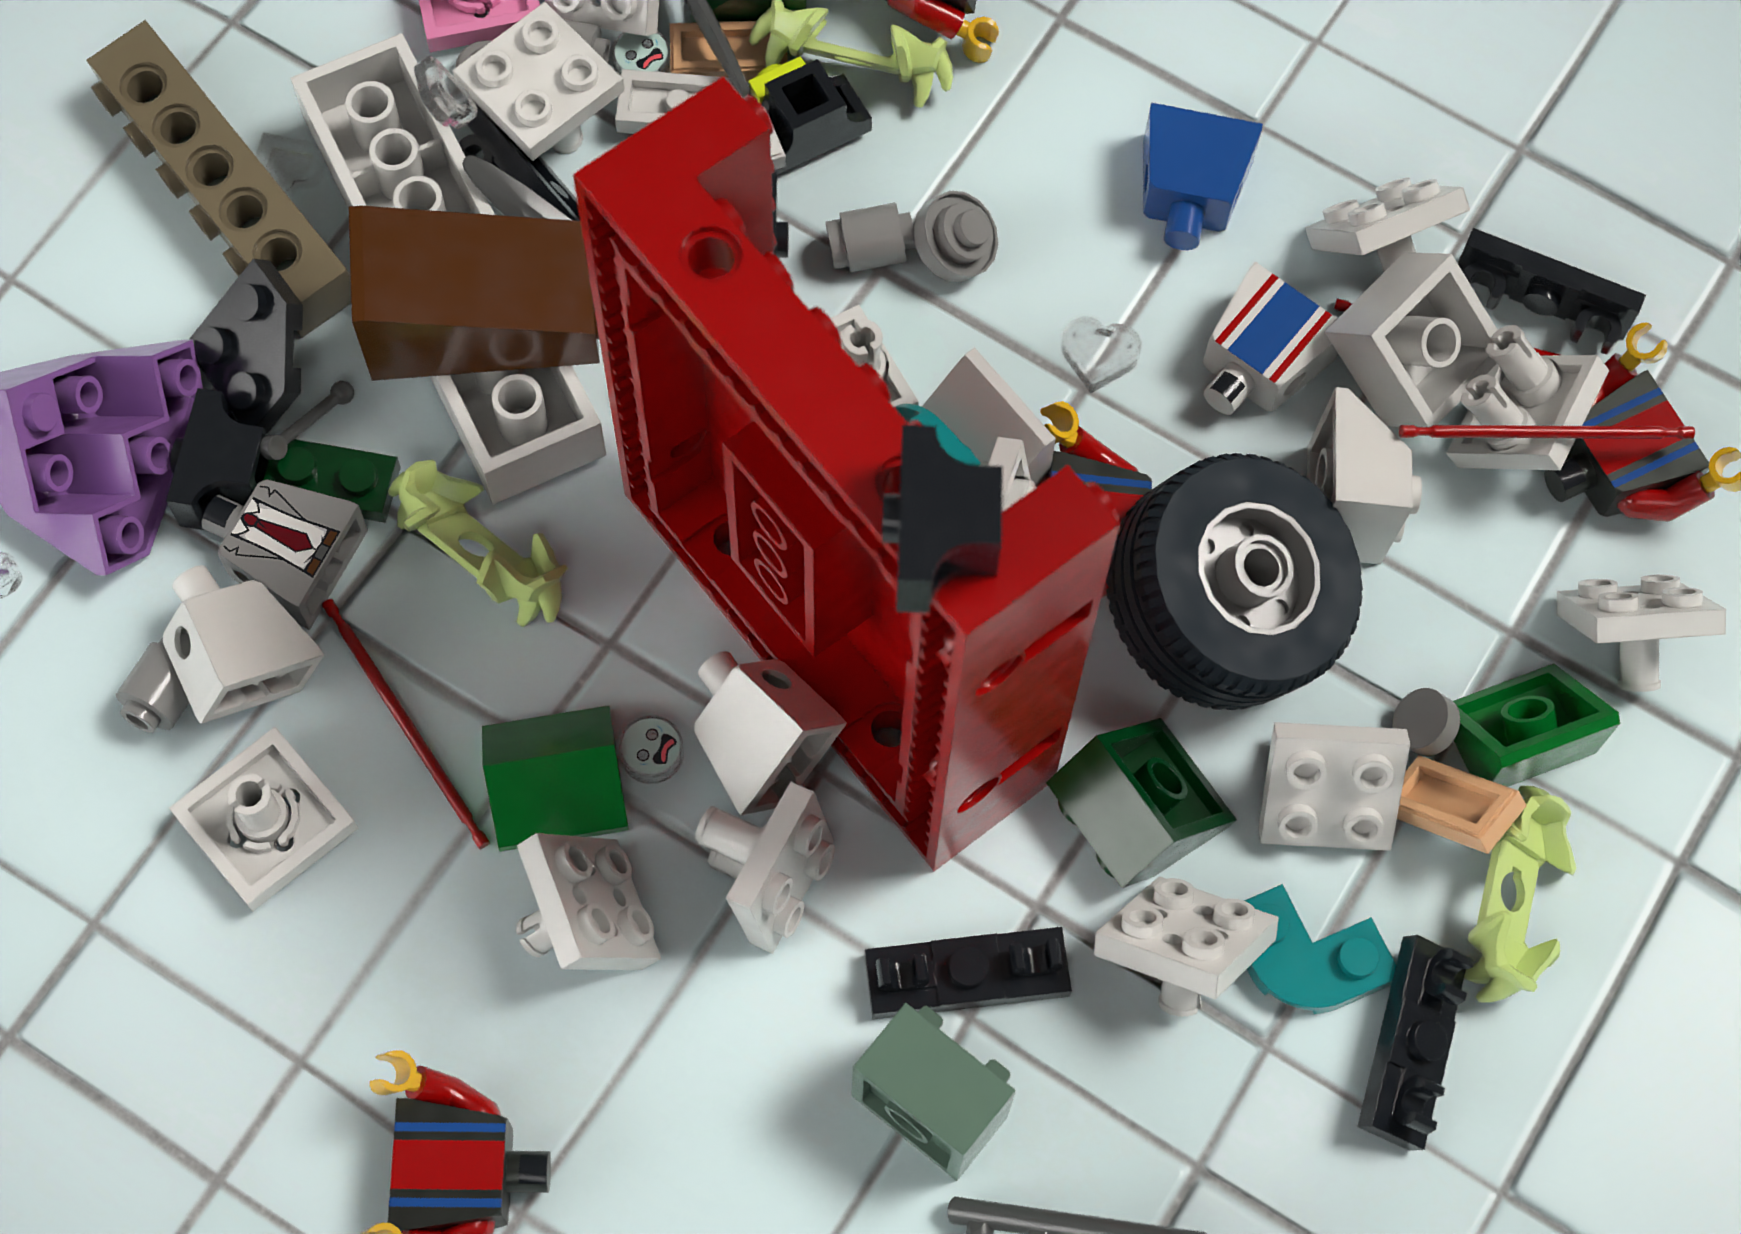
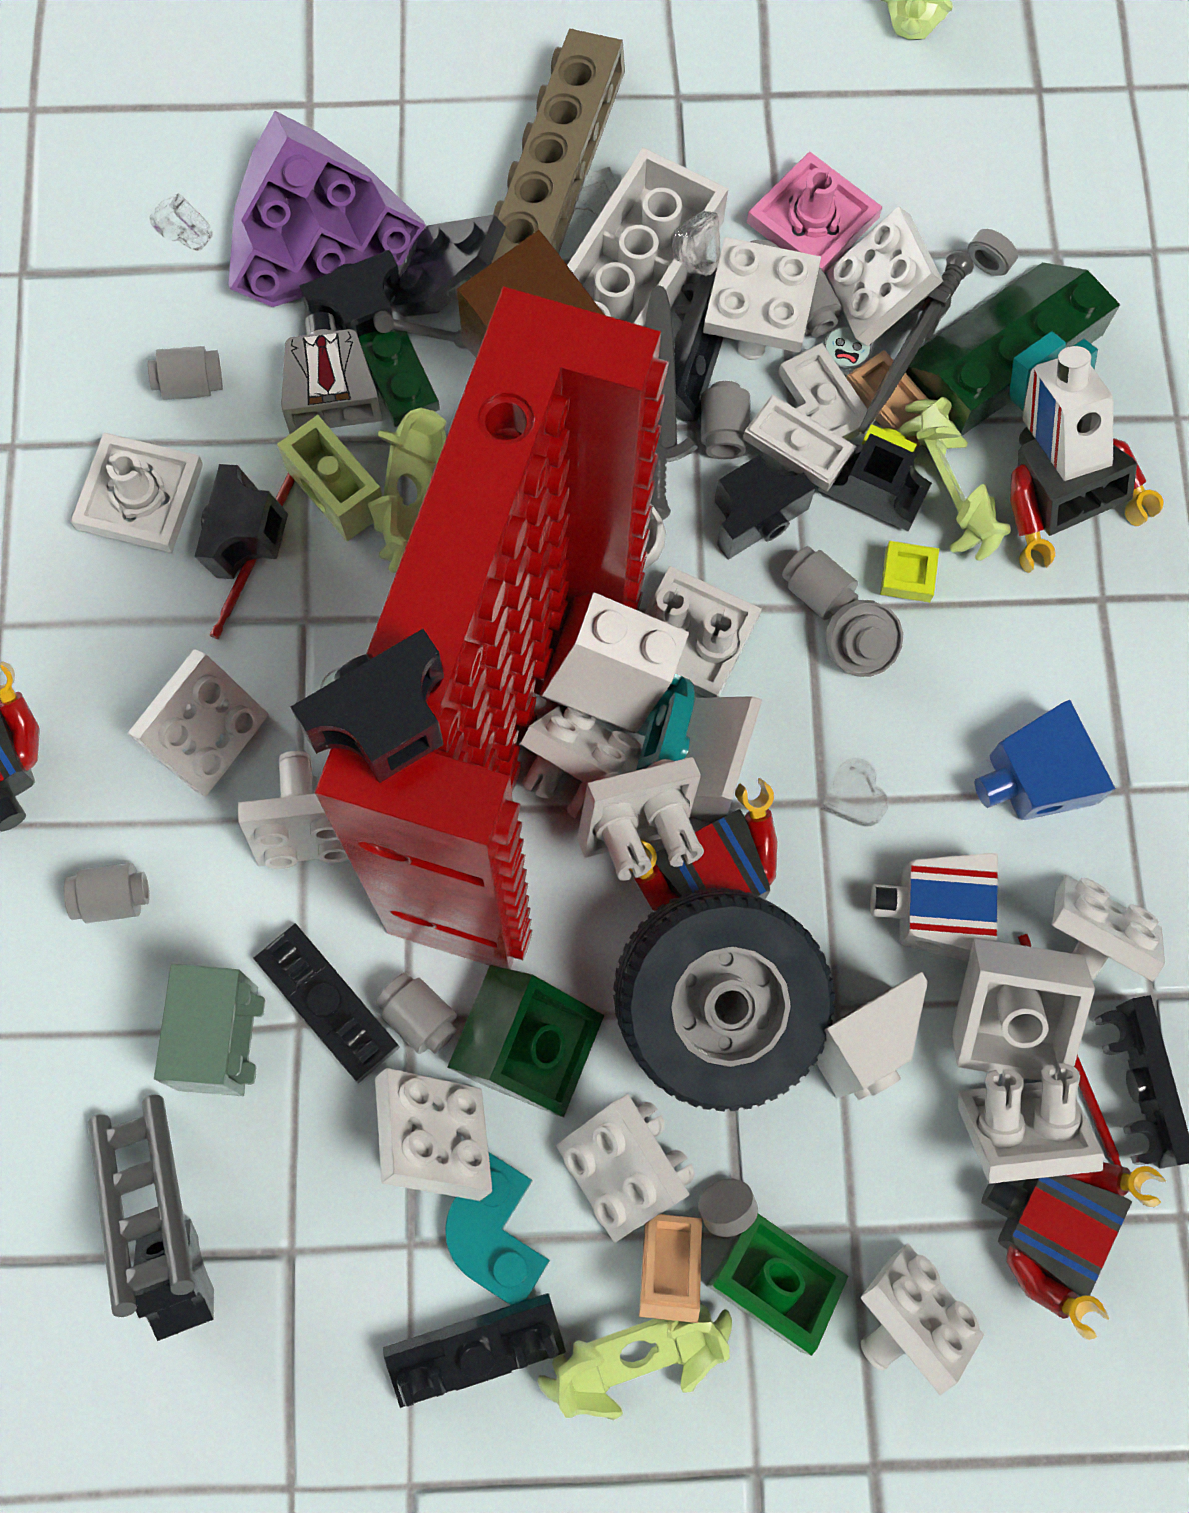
camera: 55 degrees right, 5 degrees up
white torso [163,565,324,724] -> none
green slope [482,705,629,852] -> none
red piece [1399,425,1695,439] -> none
none -> light grey brick [64,863,150,924]
none -> black brick [194,464,288,579]
none -> yellowish green brick [277,415,382,542]
none -> light grey brick [376,972,457,1054]
none -> neon yellow plate [880,541,939,603]

